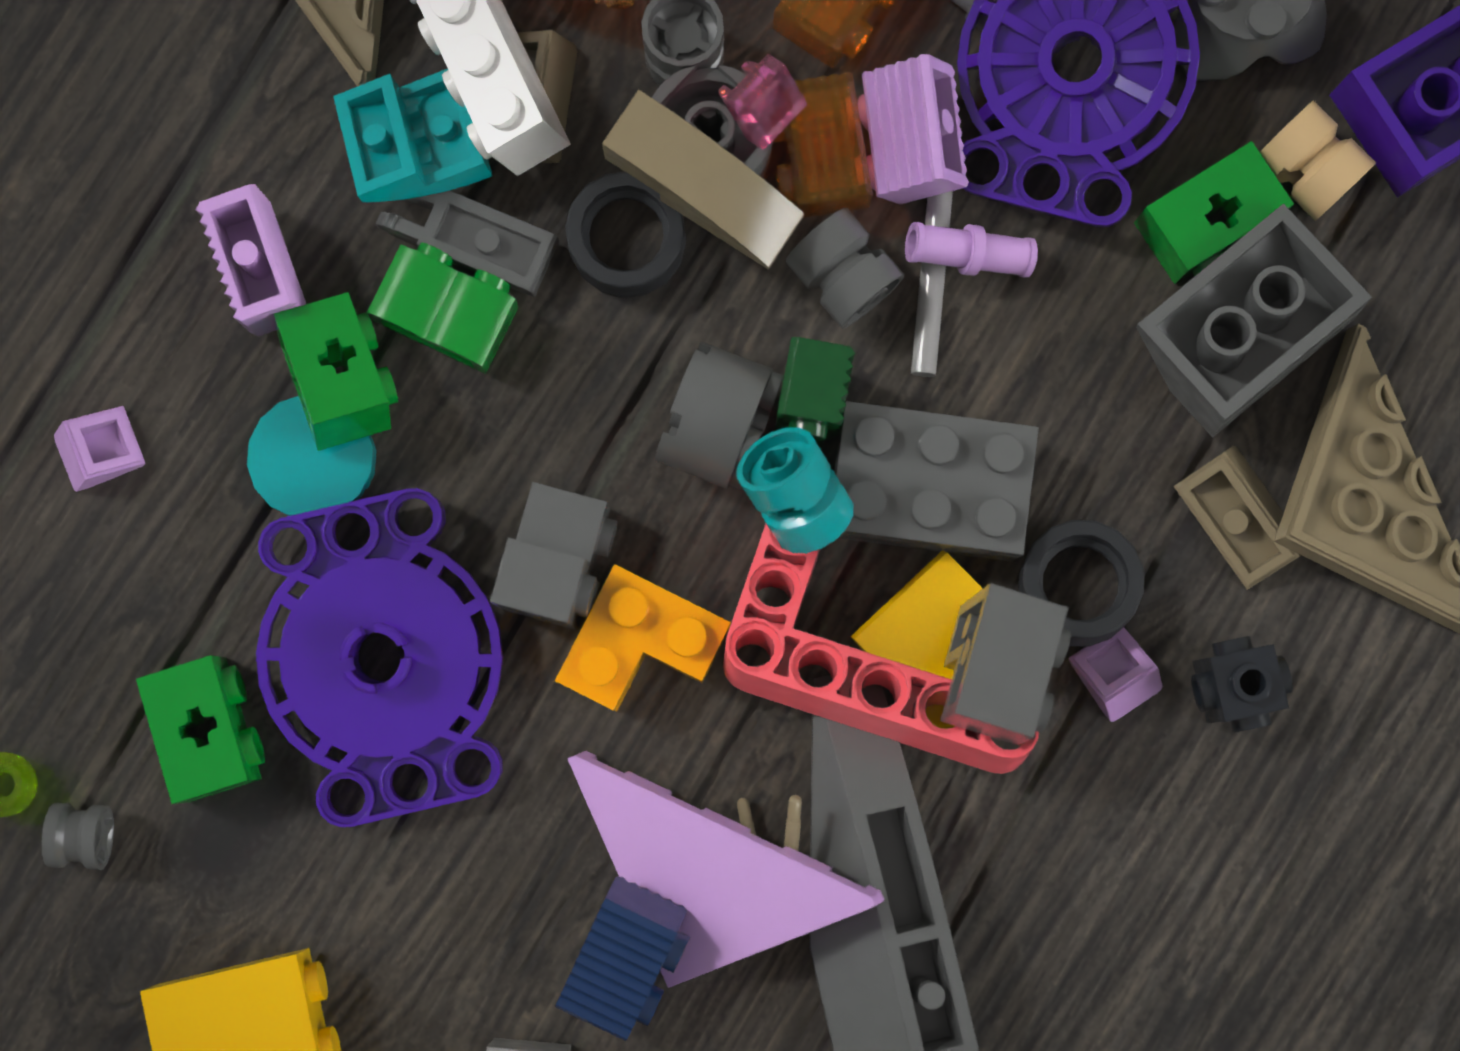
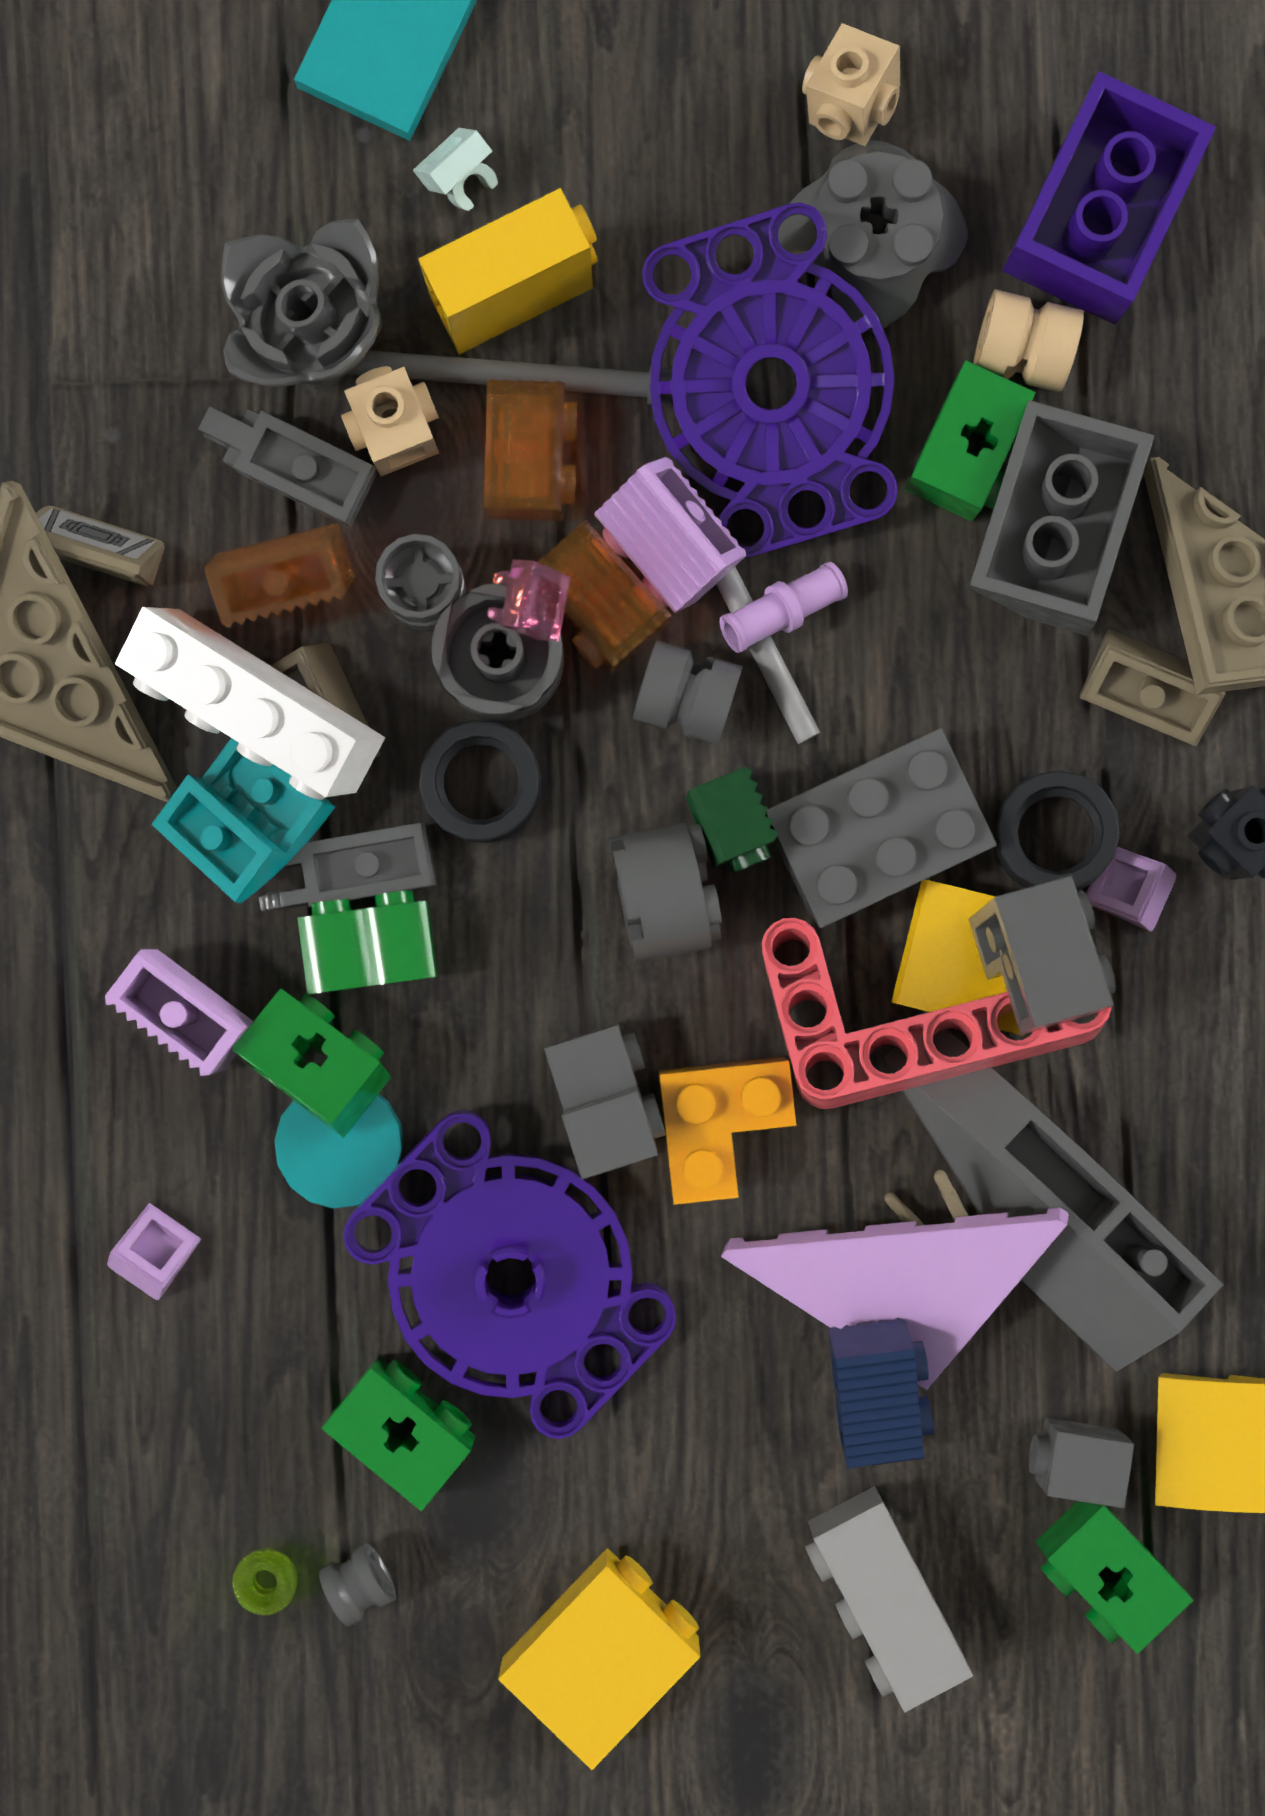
camera: 30 degrees left, 5 degrees up
dark tan slope [602,90,804,270] -> none
teal wheel [737,427,854,553] -> none

